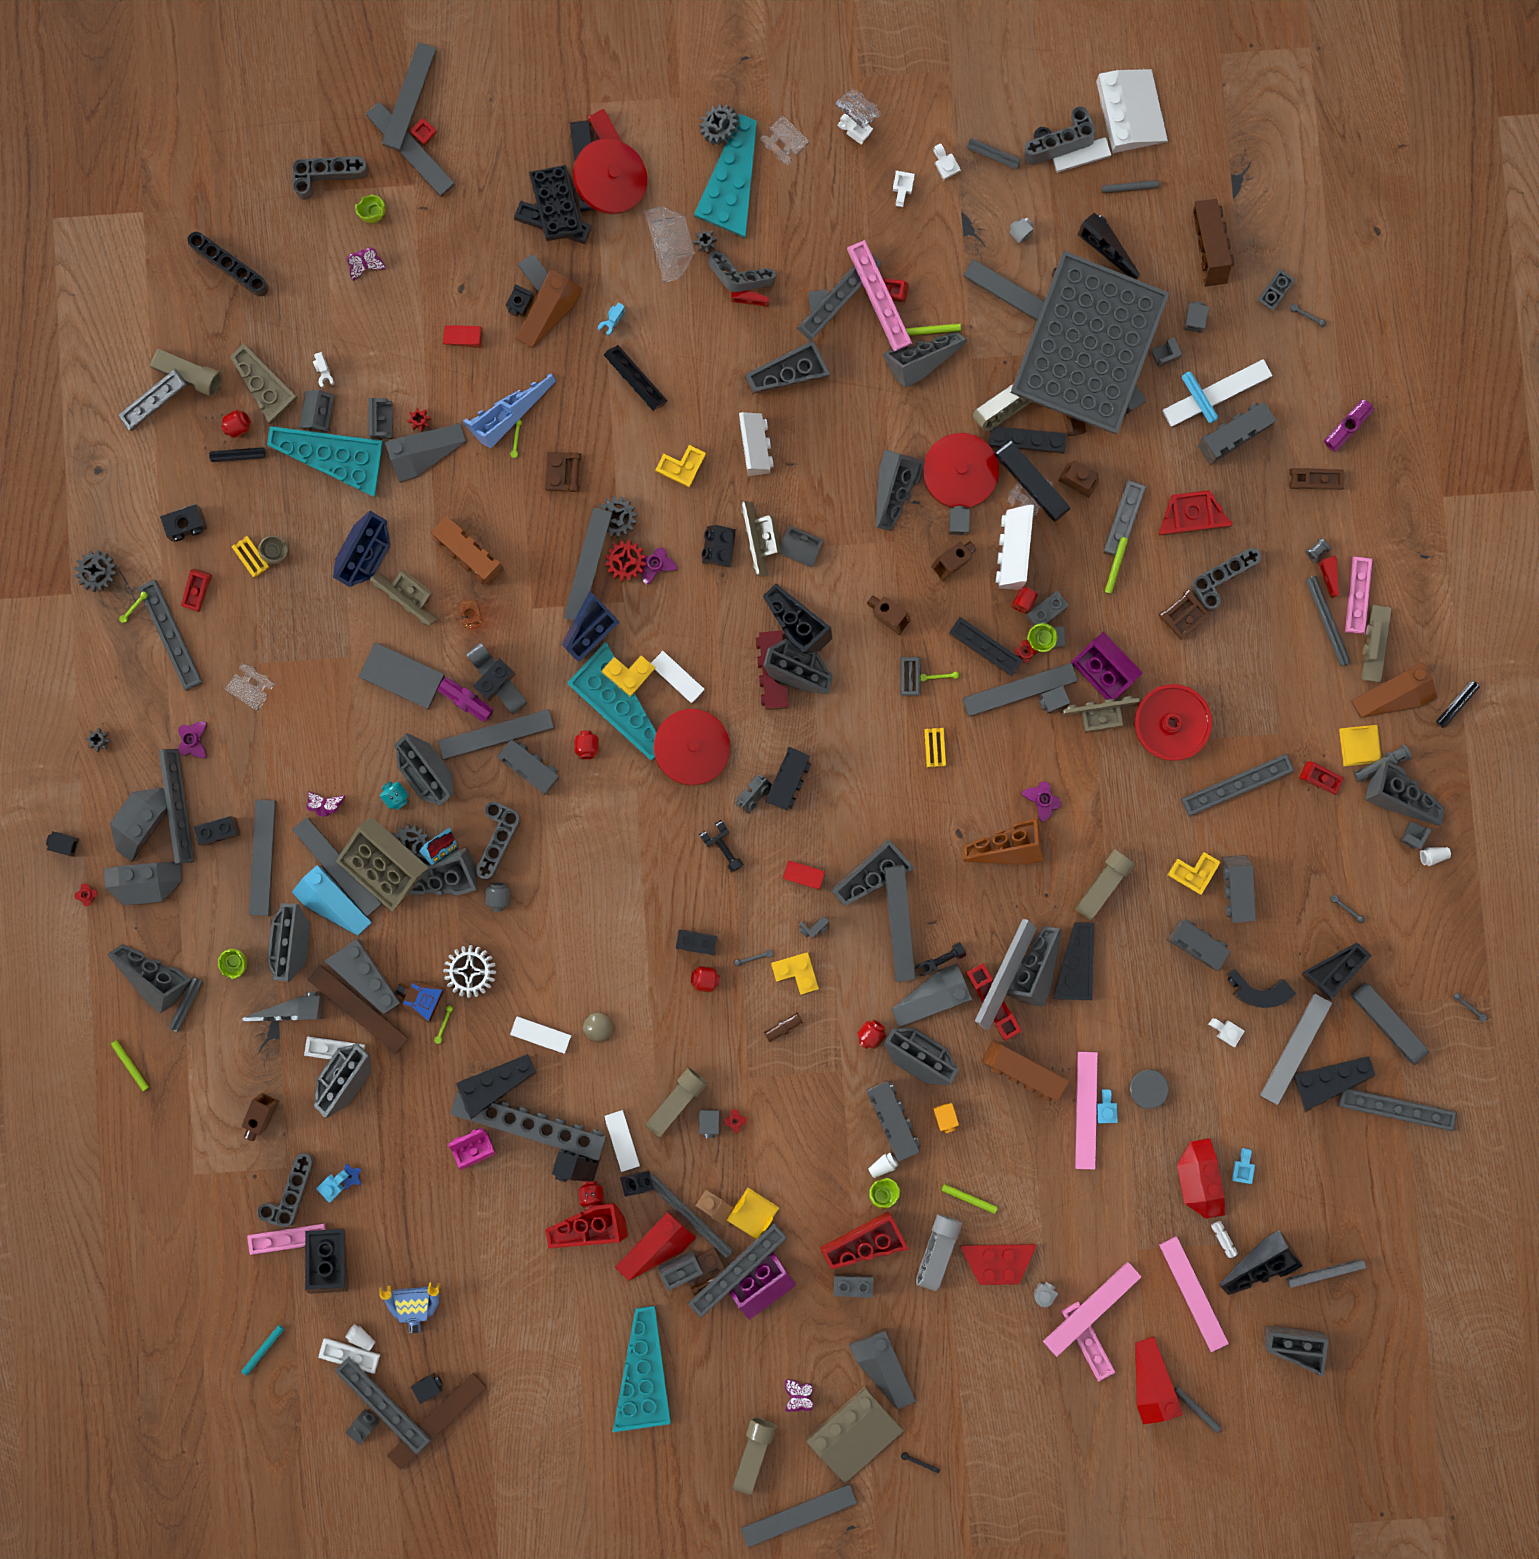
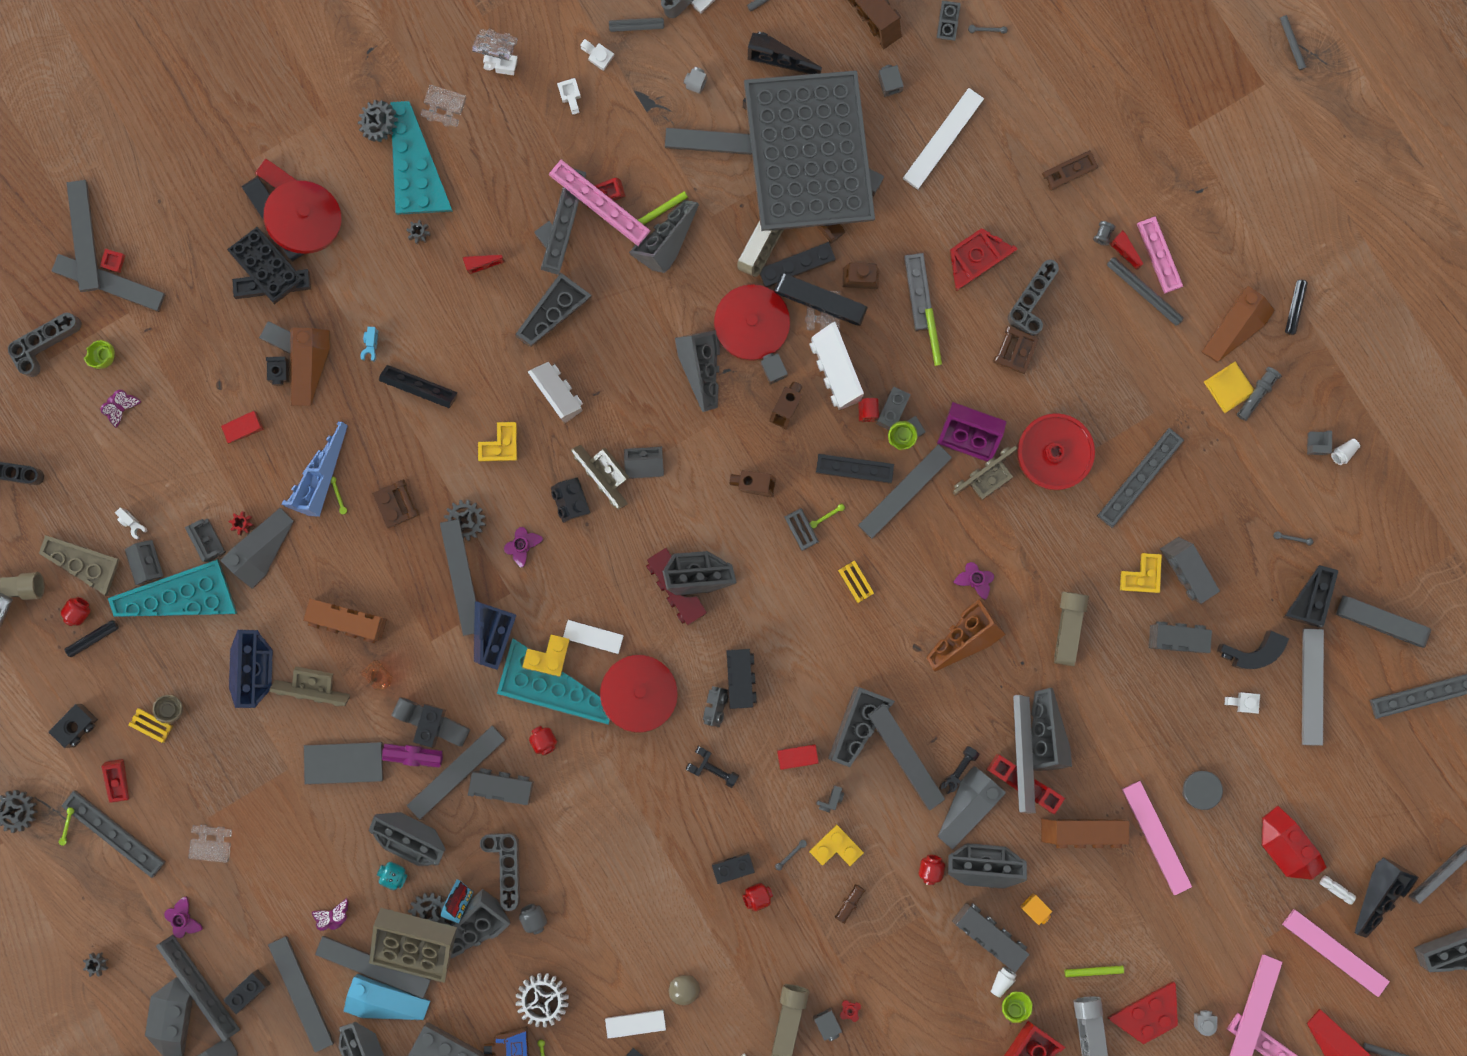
camera: 30 degrees left, 0 degrees up
red gear [605,540,646,582] -> none
clear wedge [644,206,695,283] -> none
dark grey beam [708,251,776,292] -> none
black wedge [763,584,832,654] -> none
red plate [1014,640,1037,663] -> none
dark grey brick [1039,686,1070,714] -> none
black wing [1053,922,1094,1000] -> none
medium azure plate [1096,1089,1118,1123] -> none
dark grey panel [1152,337,1182,368] -> none
medium azure axle [1182,371,1218,423] -> none
dark grey wedge [1198,402,1277,465] -> none
medium azure plate [1231,1148,1255,1184] -> none
black wing [1293,1056,1375,1113] -> none
red slope [1299,761,1344,795] -> none
magenta piece [1323,399,1375,452] -> none
dark tan bracket [1361,605,1391,683] -> none
dark grey wedge [1365,760,1445,826] -> none
dark grey hinge [1454,993,1487,1022] -> none

